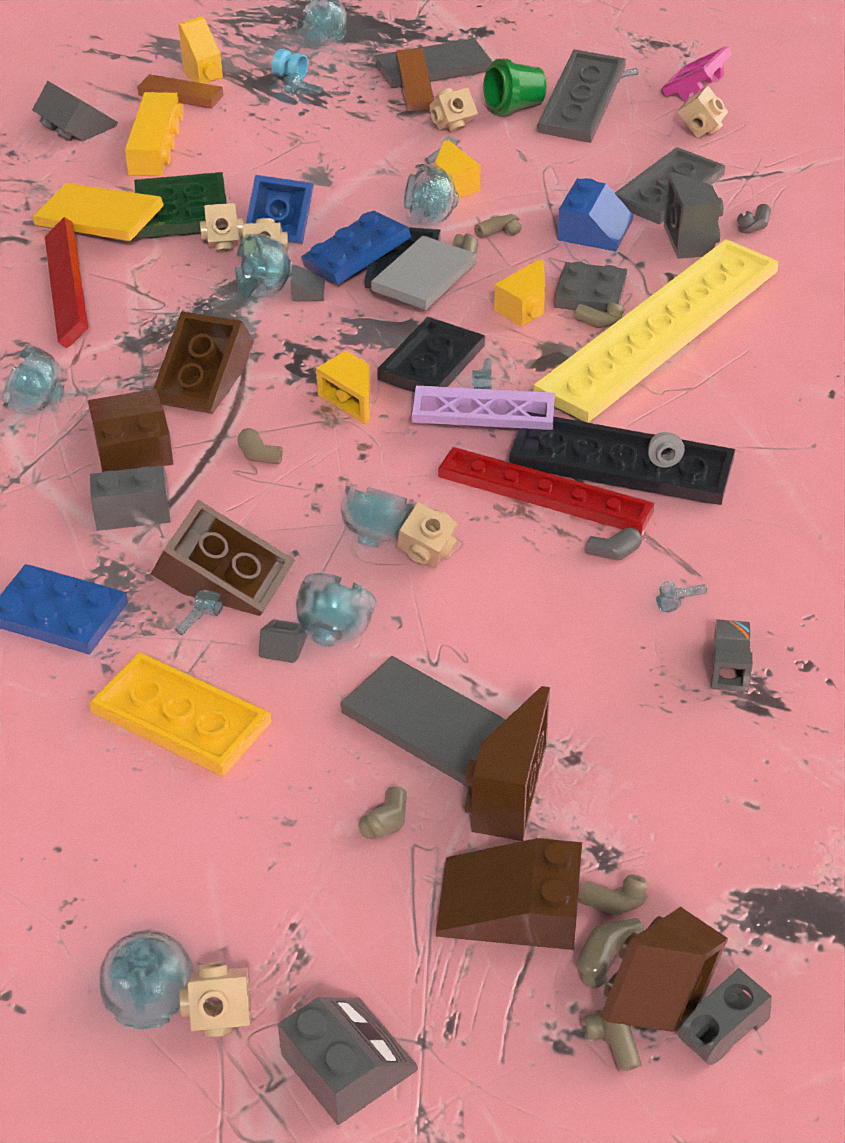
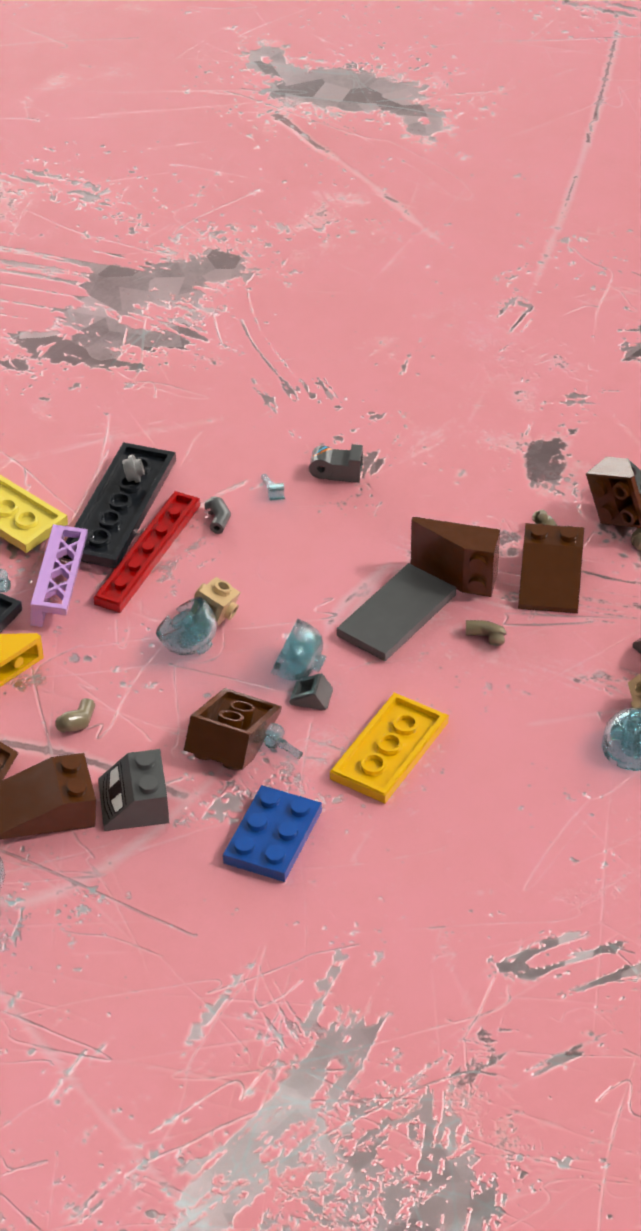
camera: 90 degrees left, 0 degrees up
dark tan arm [577,918,644,988] -> none

